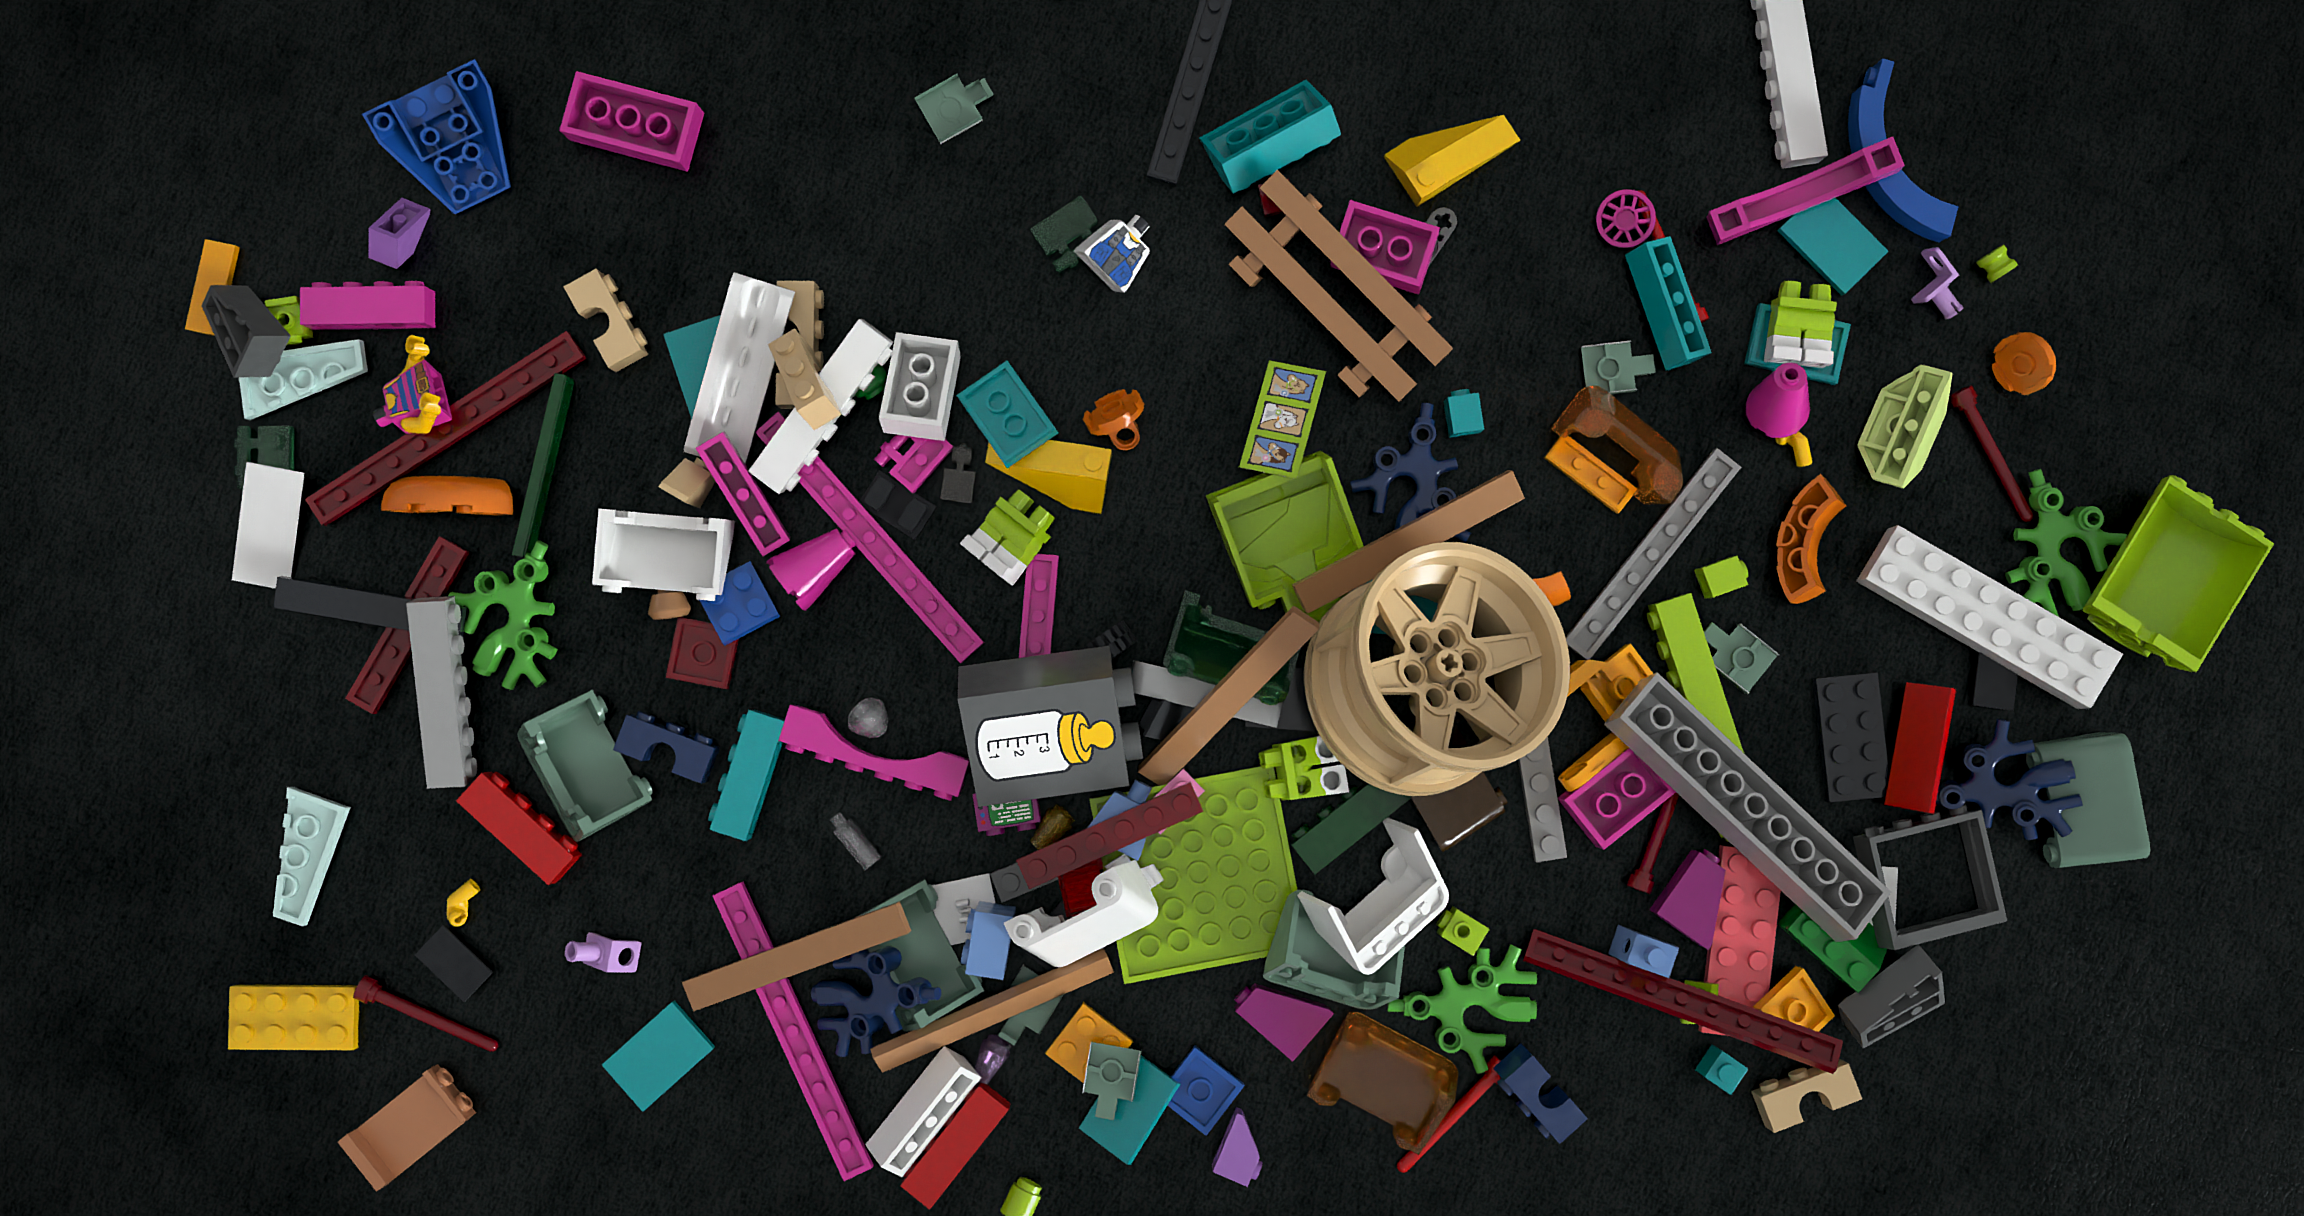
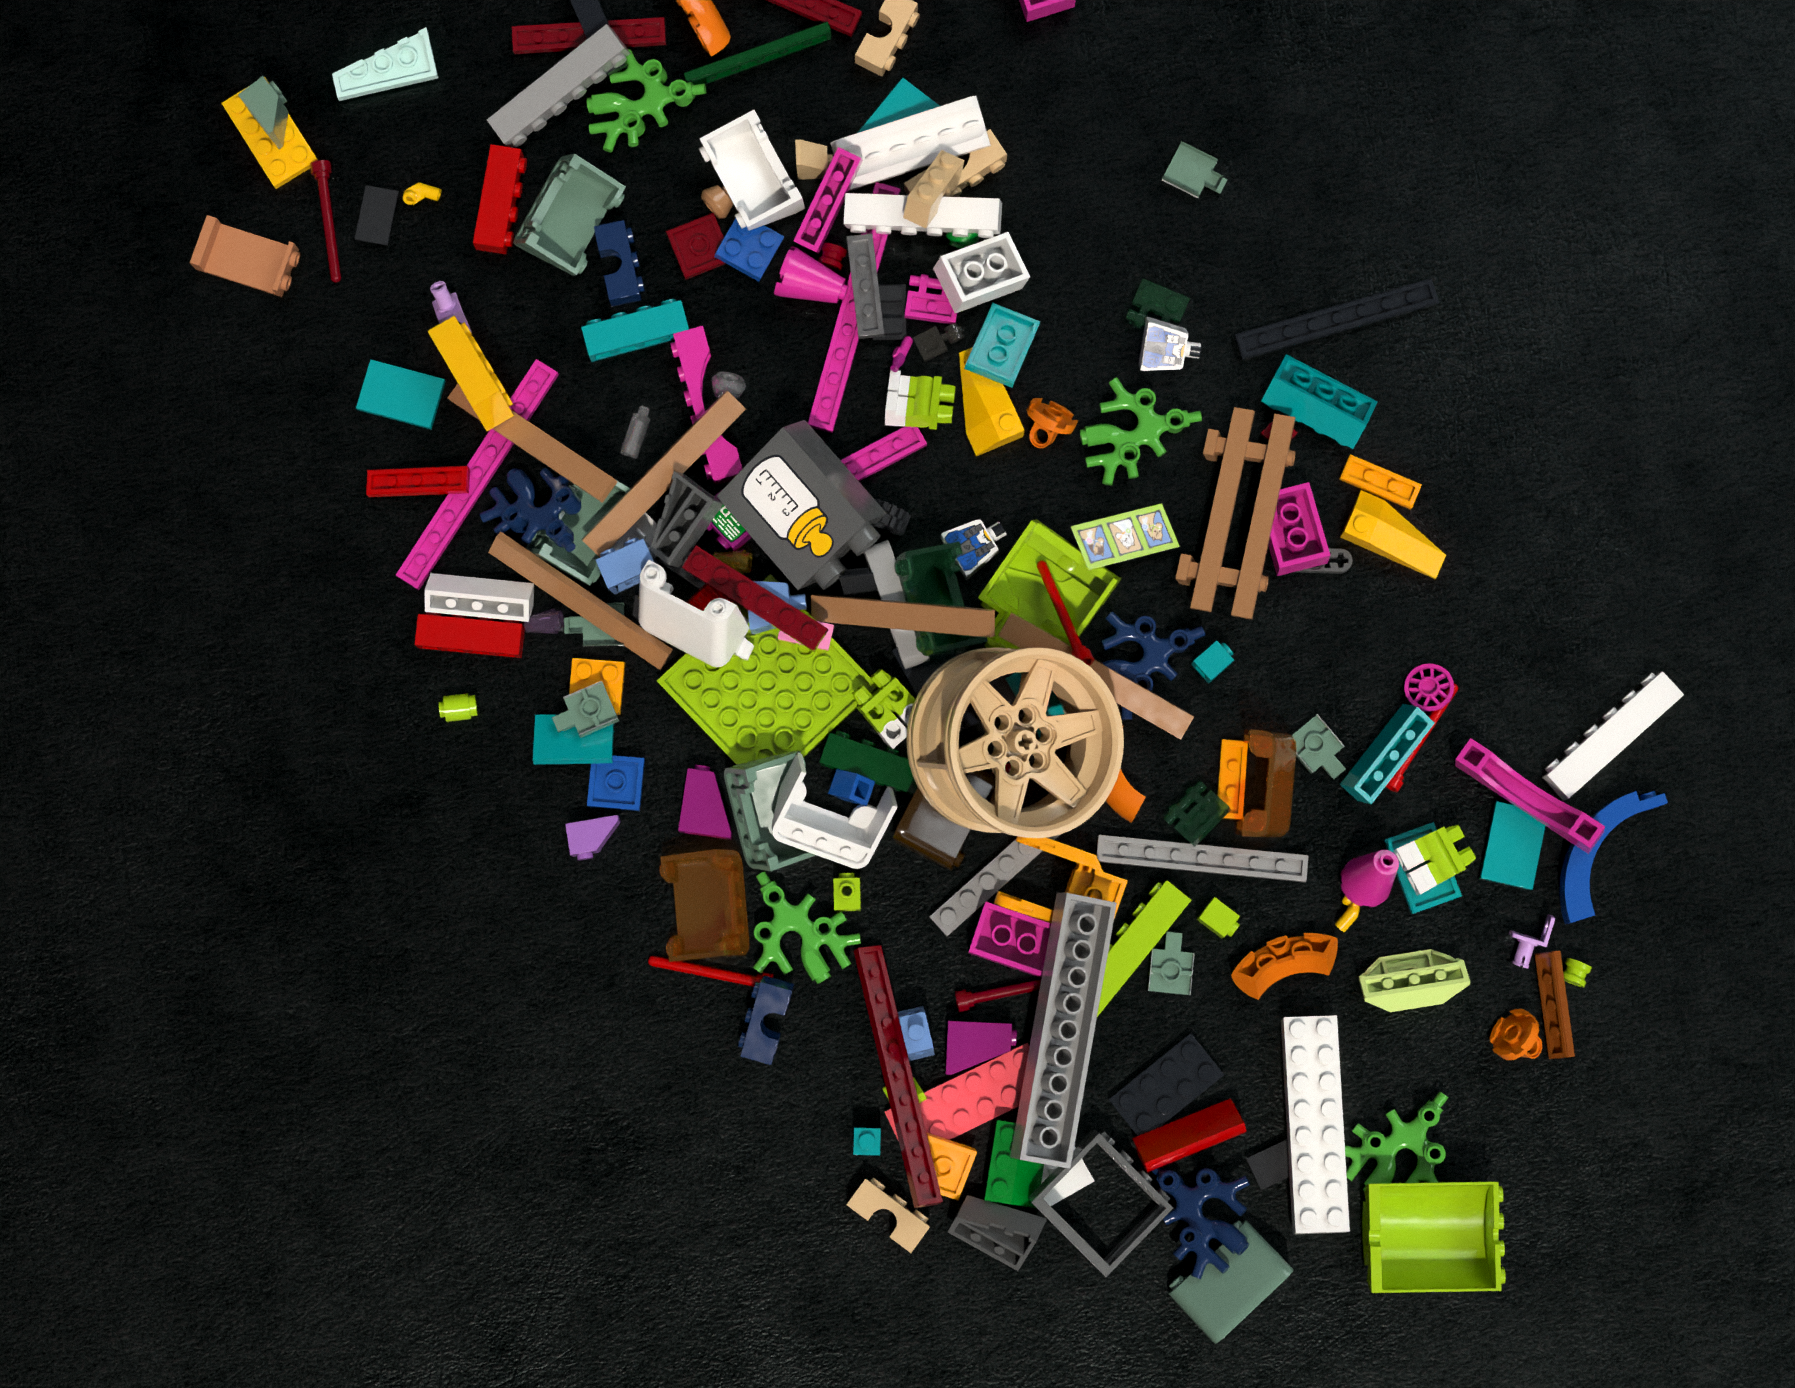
camera: 60 degrees right, 5 degrees down
dark red piece [1949,385,2034,522] -> none
none -> sand green slope [238,76,288,149]
none -> red tile [366,466,470,497]
none -> yellow brick [428,315,514,431]
none -> medium nougat tile [581,390,746,558]
none -> dark grey wedge [649,471,723,568]
none -> dark red wheel [818,243,847,272]
none -> blue brick [828,769,875,806]
none -> flat silver plate [847,234,884,339]
none -> piece [890,336,913,372]
none -> torso [941,519,1006,580]
none -> red piece [1037,560,1094,666]
none -> bright green plant [1080,378,1202,485]
none -> clear green plate [1163,780,1231,847]
none -> light orange tile [1339,454,1422,510]
none -> dark orange tile [1535,951,1575,1059]

